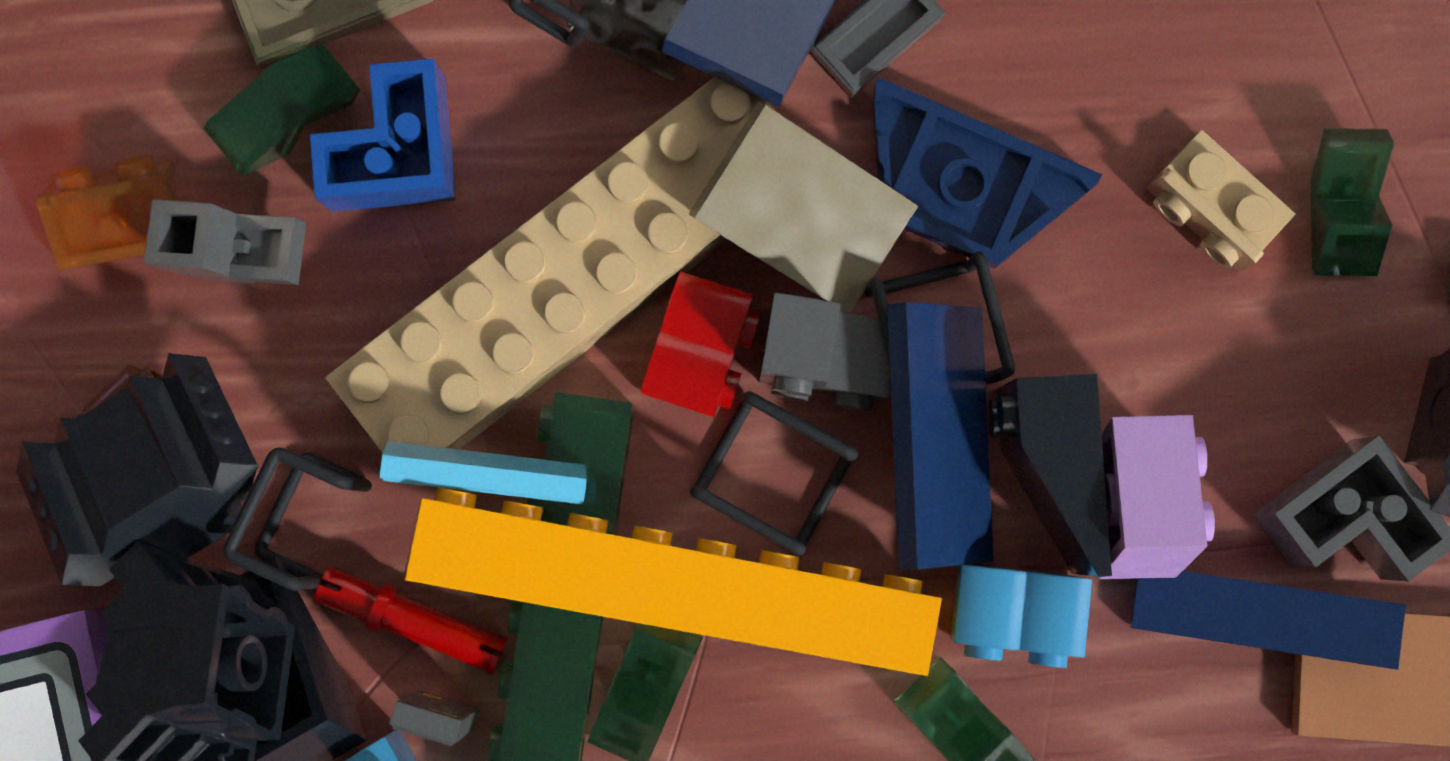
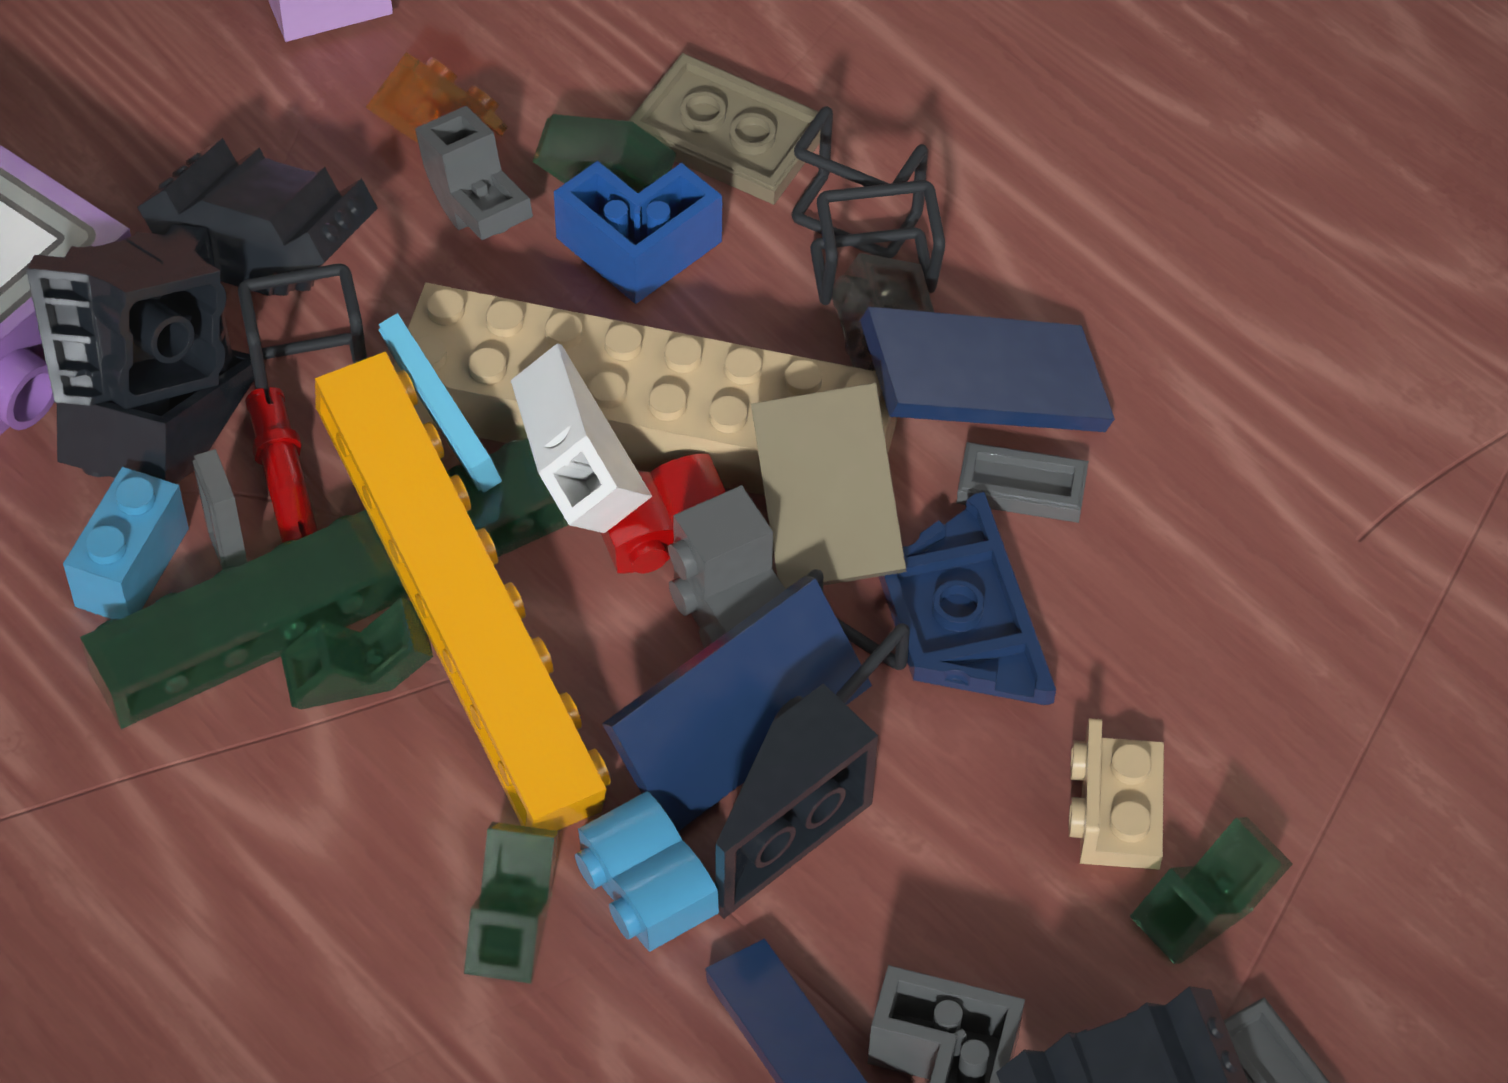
camera: 50 degrees right, 30 degrees down
black piece [690,391,858,556] -> none
lavender brick [1099,415,1215,579] -> none
none -> white slope [511,343,652,533]

